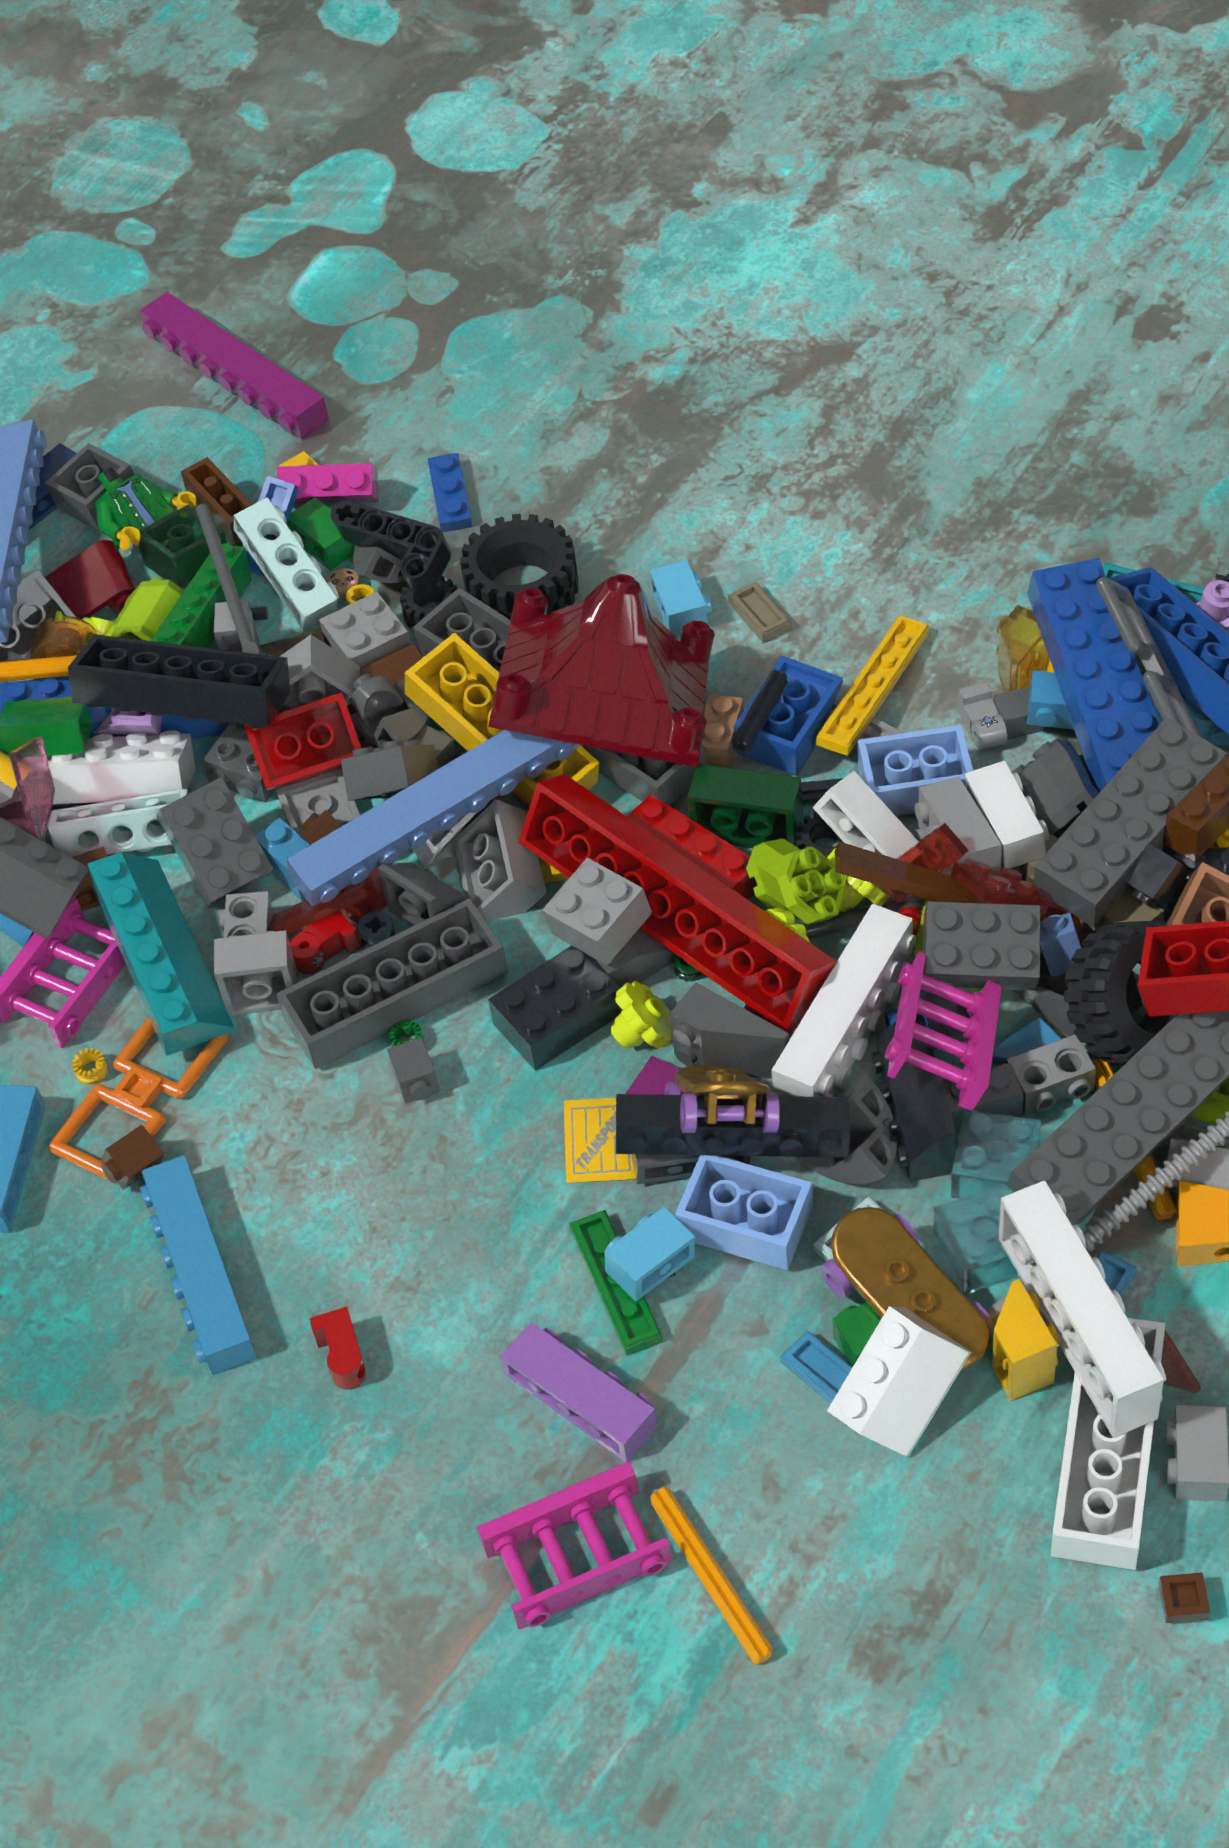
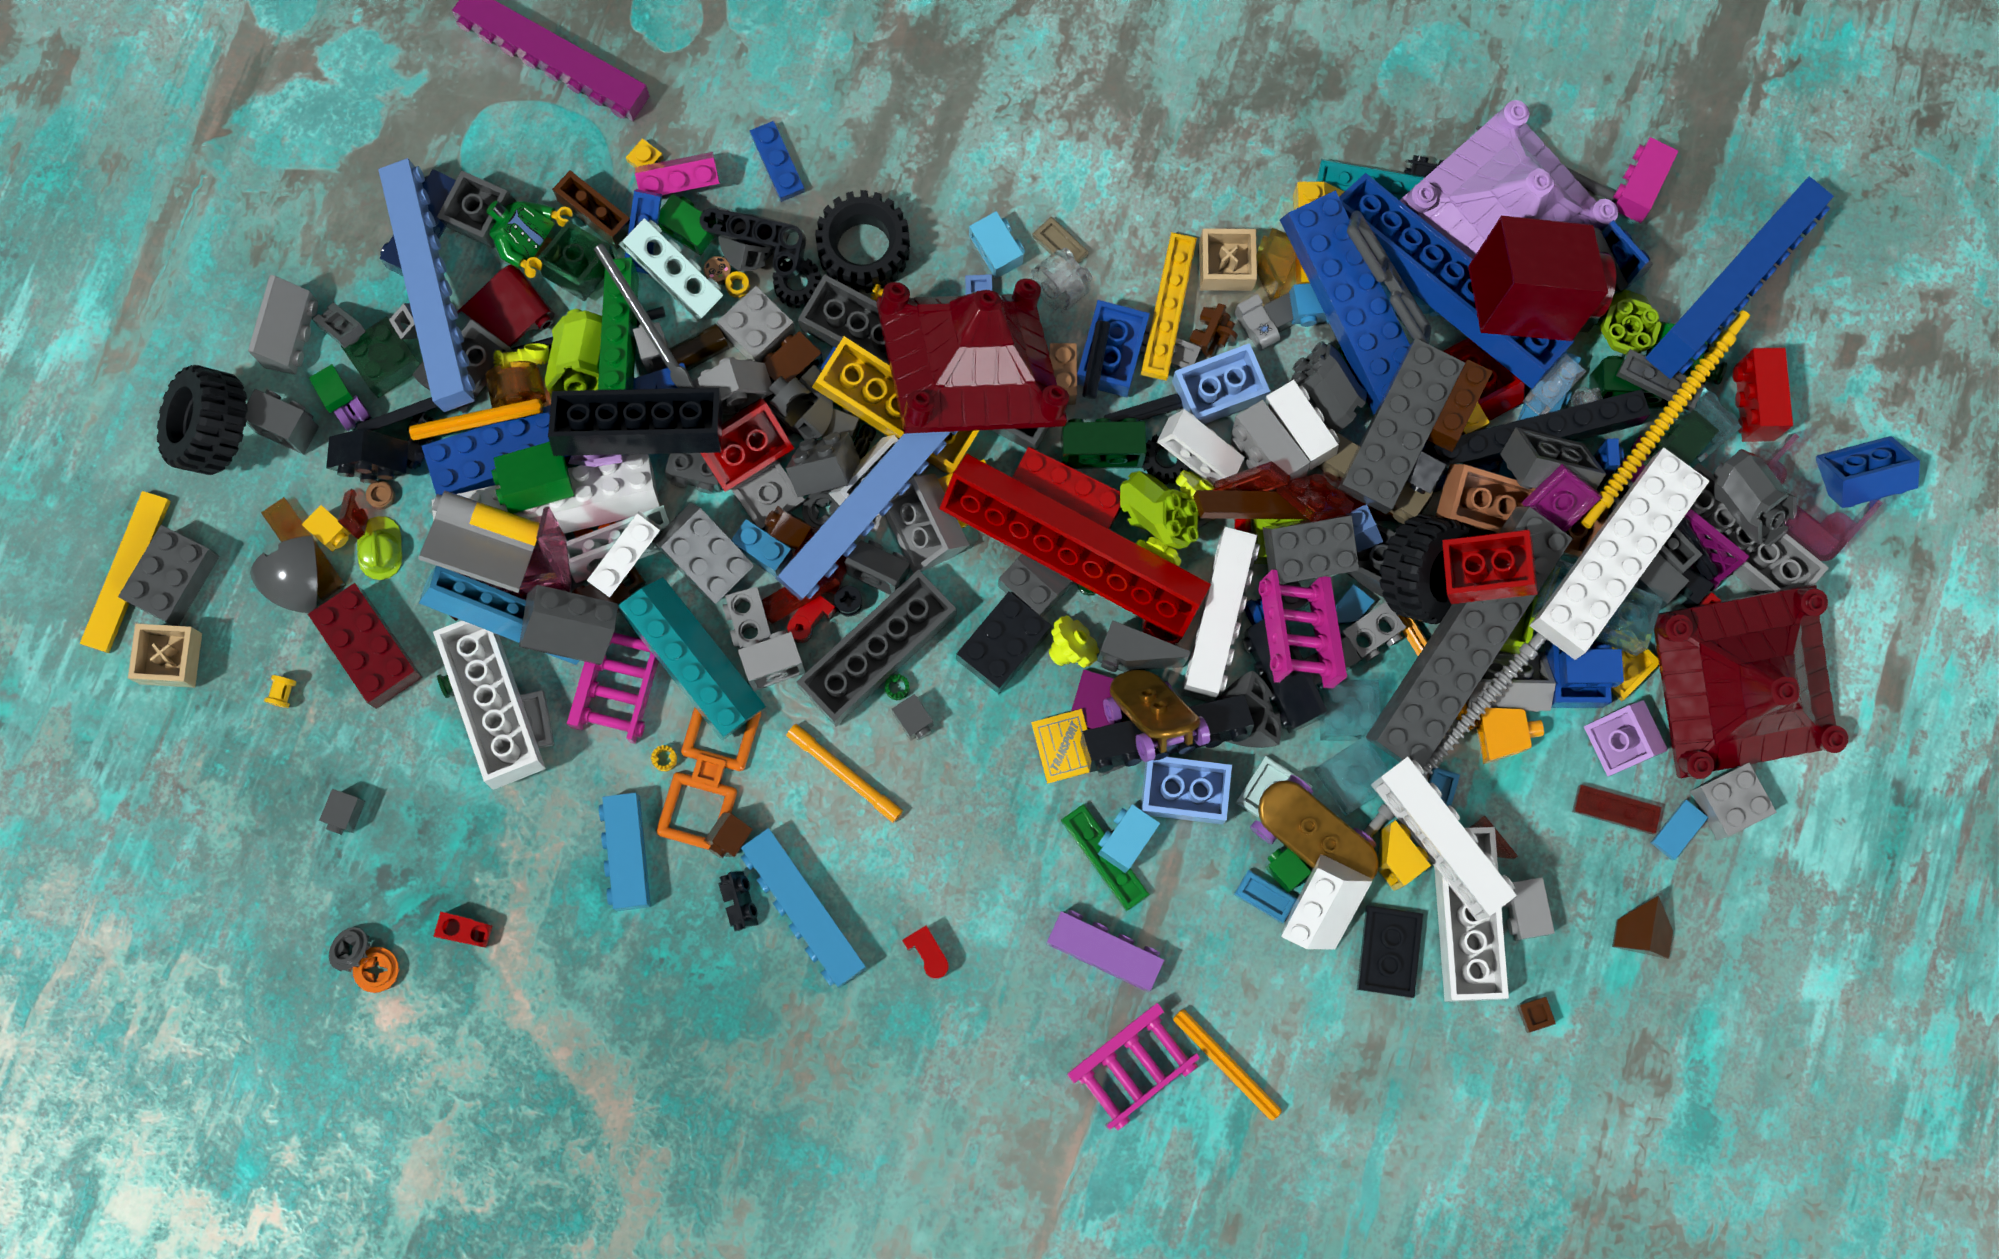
camera: 25 degrees left, 25 degrees up
light grey brick [542,858,652,966] -> none
none -> white brick [587,511,661,597]
none -> black hinge [718,871,759,932]
none -> light orange piece [786,723,903,823]
none -> clear brick [1030,248,1092,313]
none -> reddish brown hips [1190,303,1238,358]
none -> tan brick [1199,228,1257,291]
none -> black tile [1357,905,1423,998]

